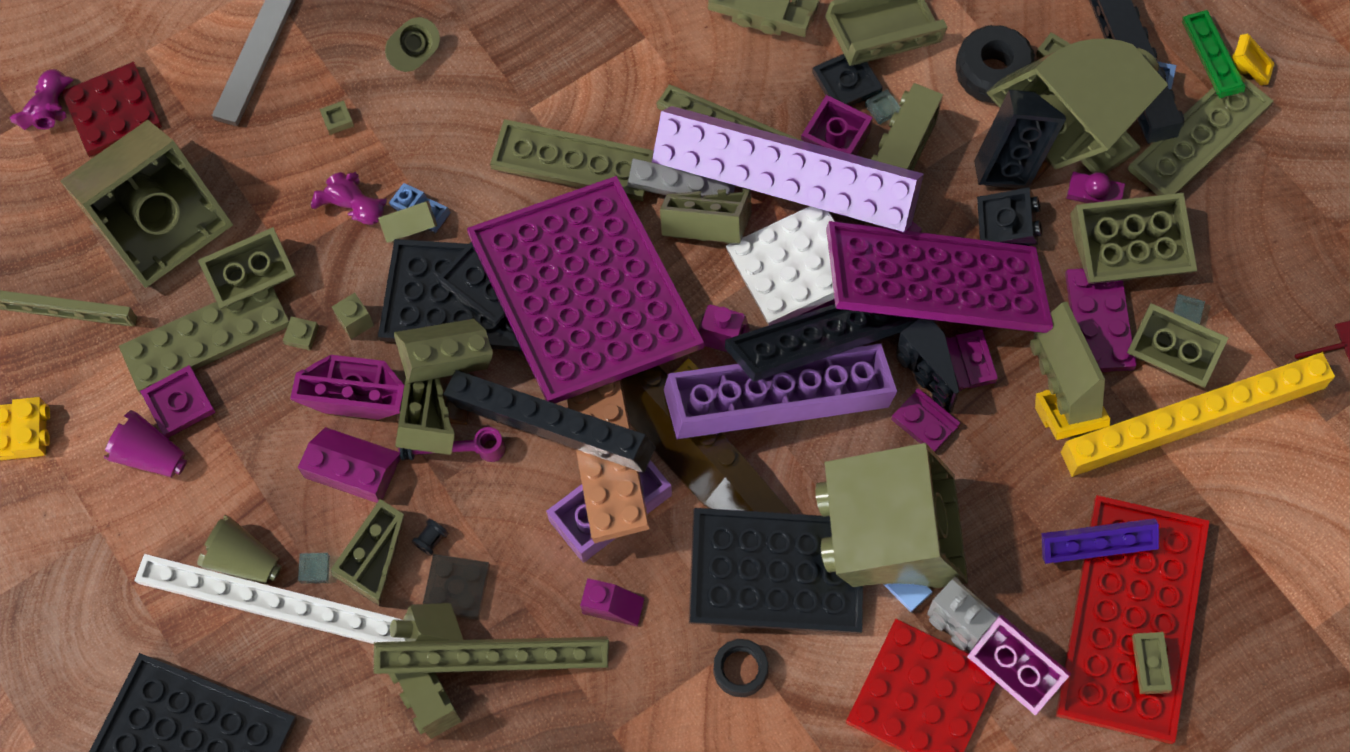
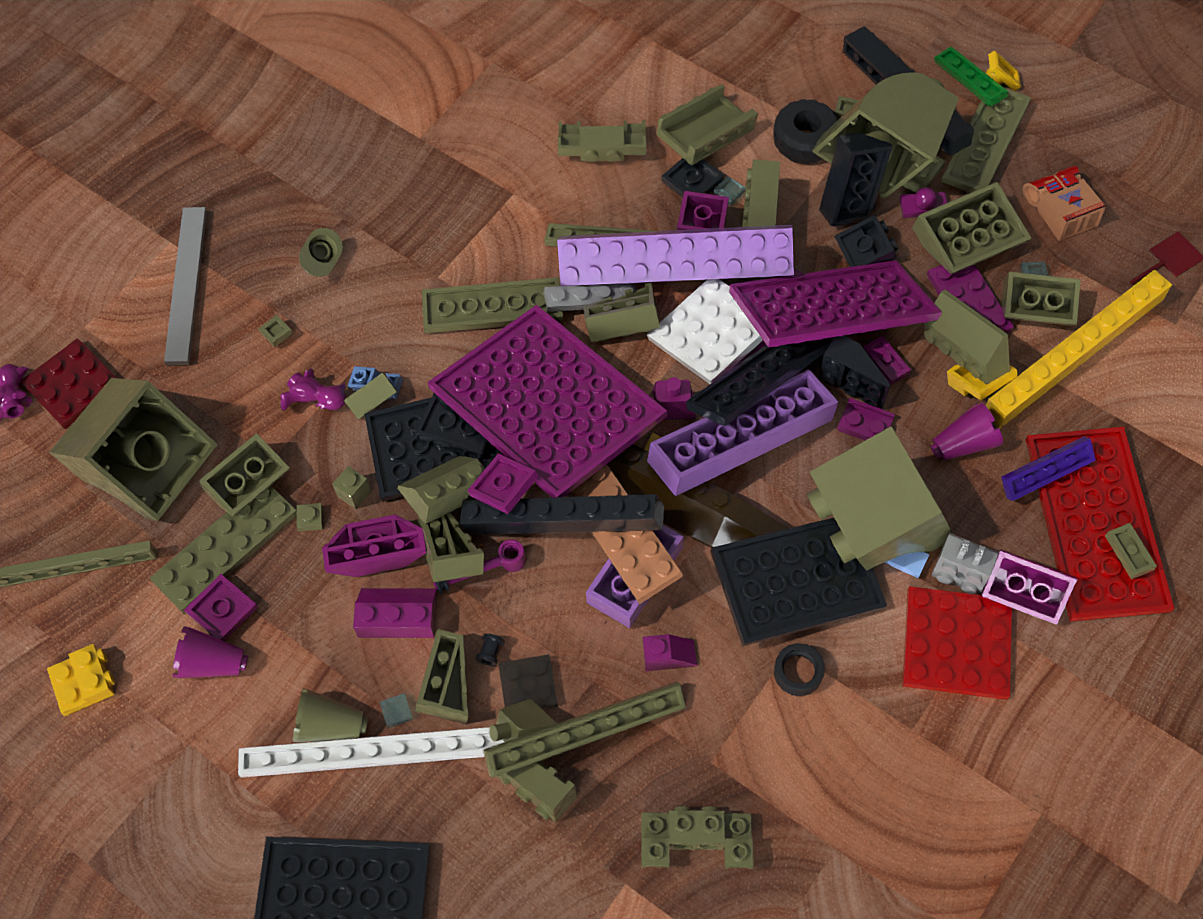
camera: 20 degrees left, 5 degrees down
none -> magenta plate [467,454,539,514]
none -> magenta cone [930,402,1003,461]
none -> nougat piece [1023,165,1106,241]

